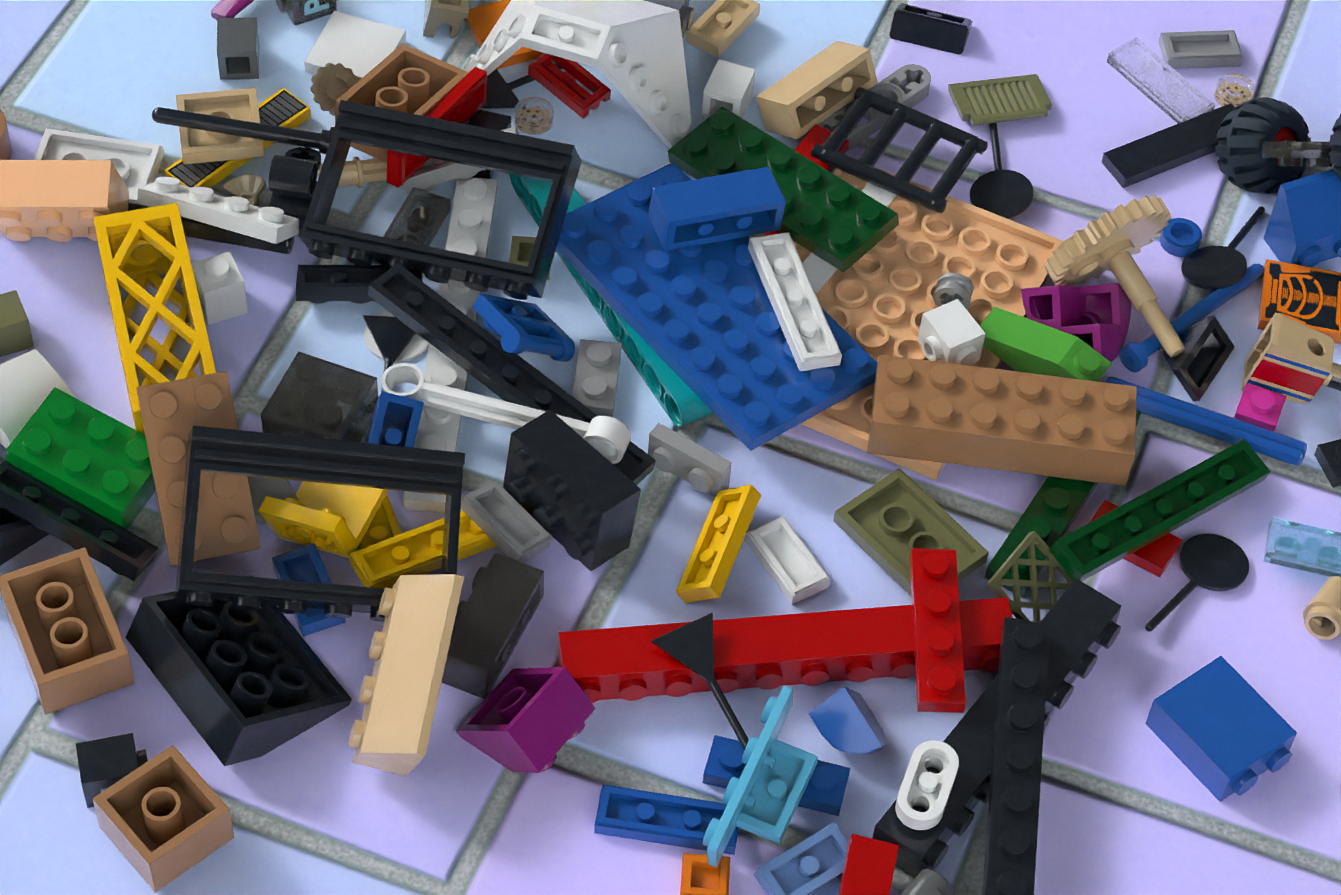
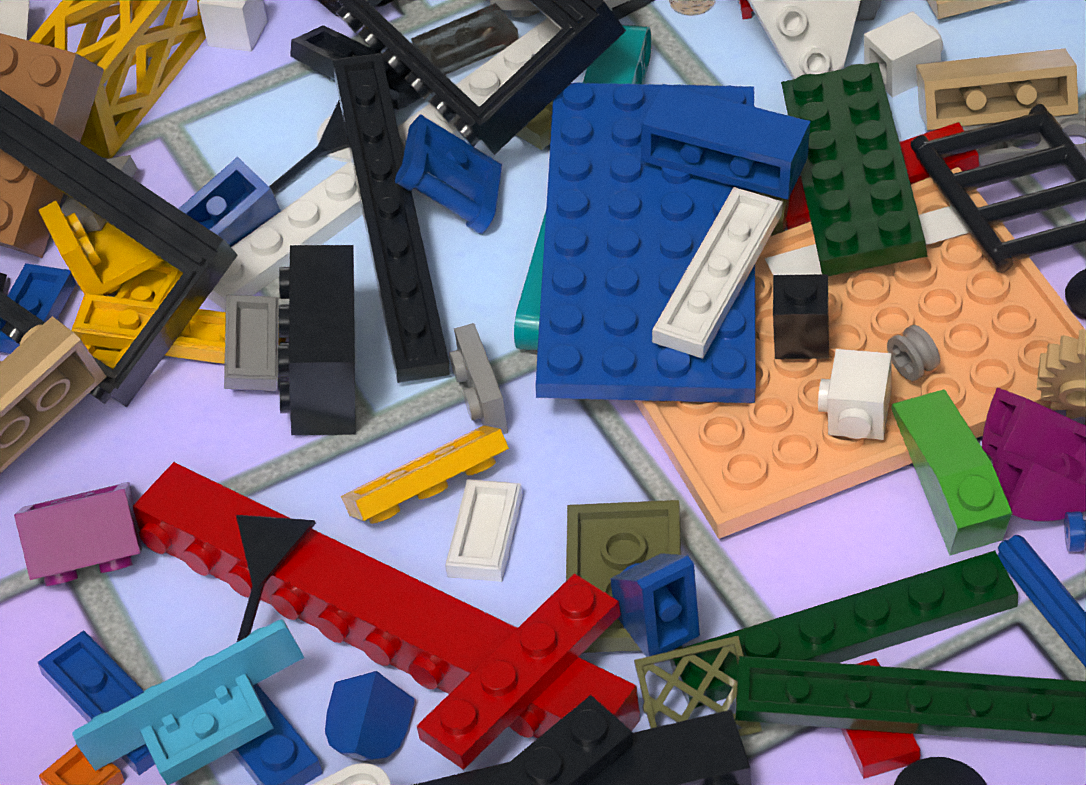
camera: 50 degrees right, 5 degrees down
clear smoke brick [261,351,378,442] -> none
white piece [381,363,631,464] -> none
clear smoke brick [442,552,544,699] -> none
light grey plate [572,339,622,417] -> none
medium nougat brick [867,354,1137,486] -> none
none -> blue slope [610,553,700,657]
none -> black brick [773,274,829,359]

